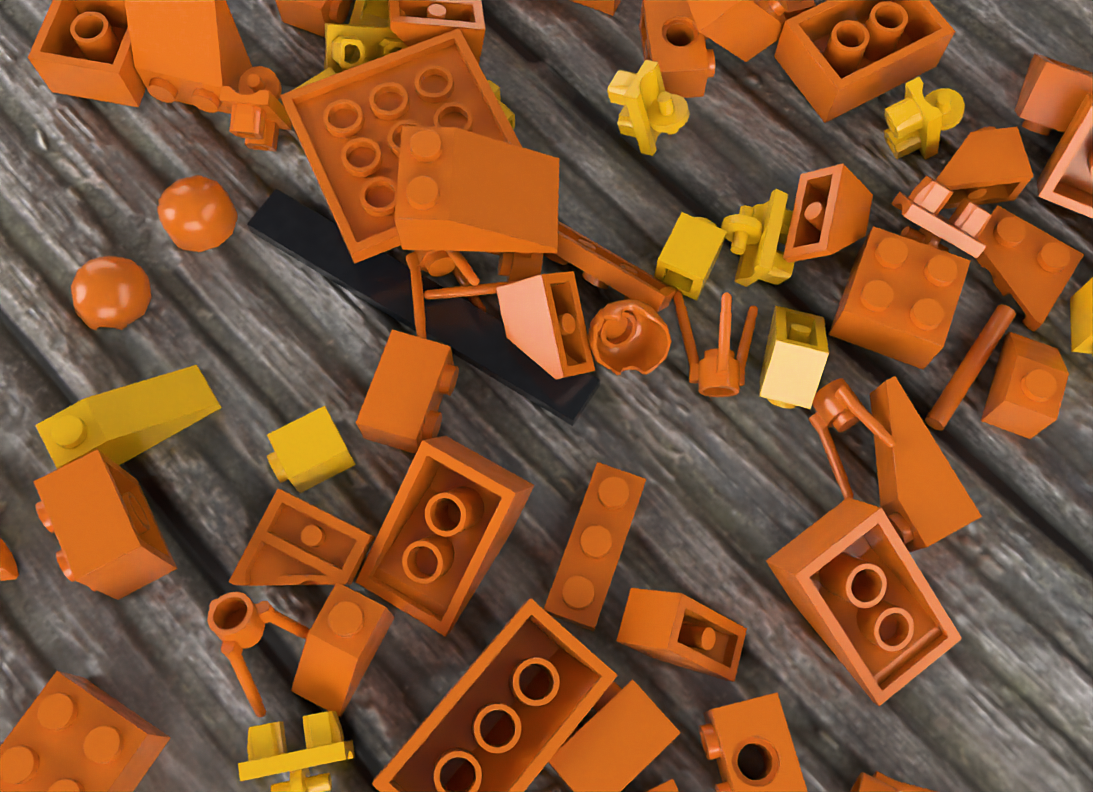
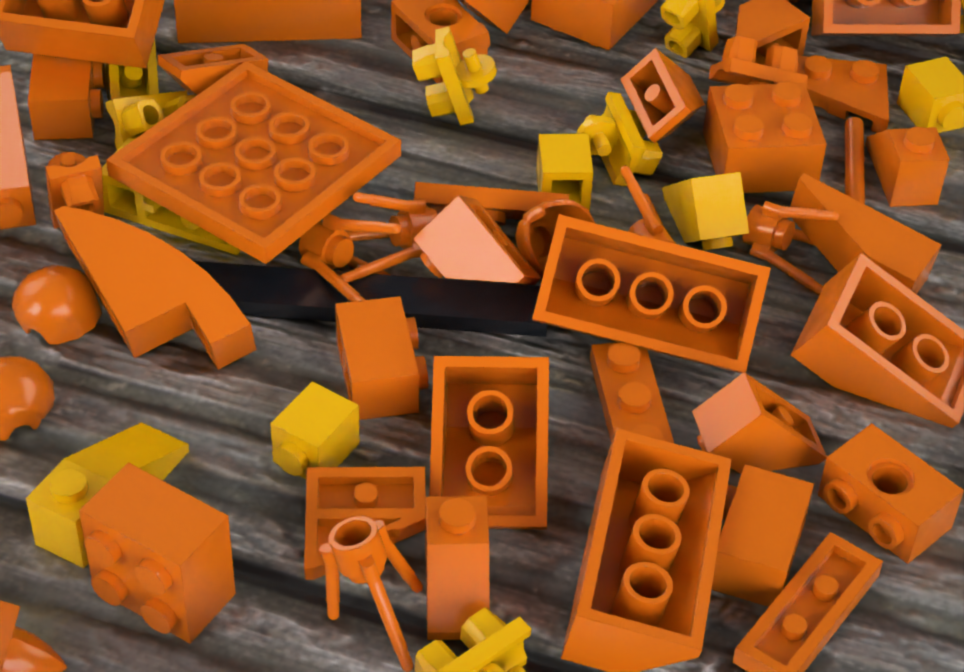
camera: 30 degrees left, 25 degrees down
orange slope [394,126,560,253] -> none
none -> orange slope [54,206,257,370]
none -> orange slope [532,214,771,374]

